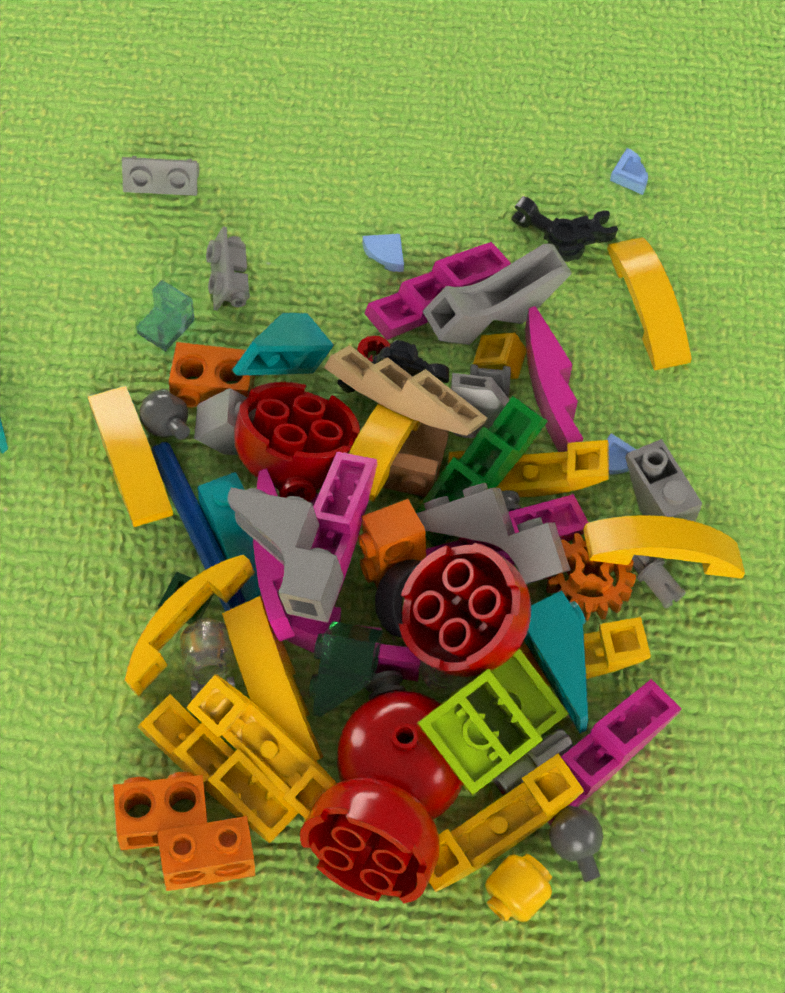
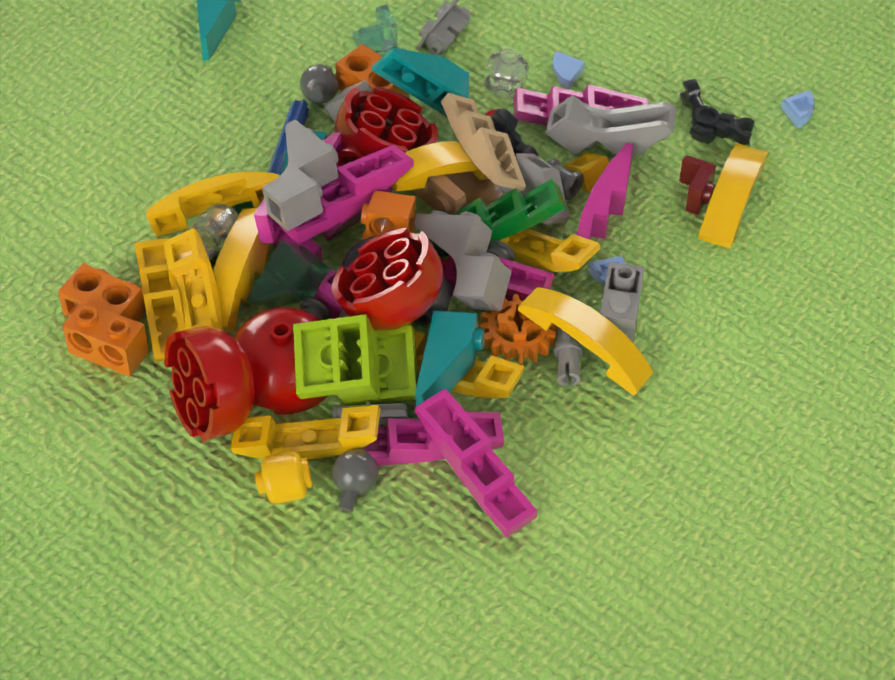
camera: 40 degrees right, 10 degrees down
yellow slope [88,386,173,527] -> none
none -> dark pink slope [415,388,538,538]
none -> clear head [484,49,529,99]
none -> dark red bracket [679,155,716,215]

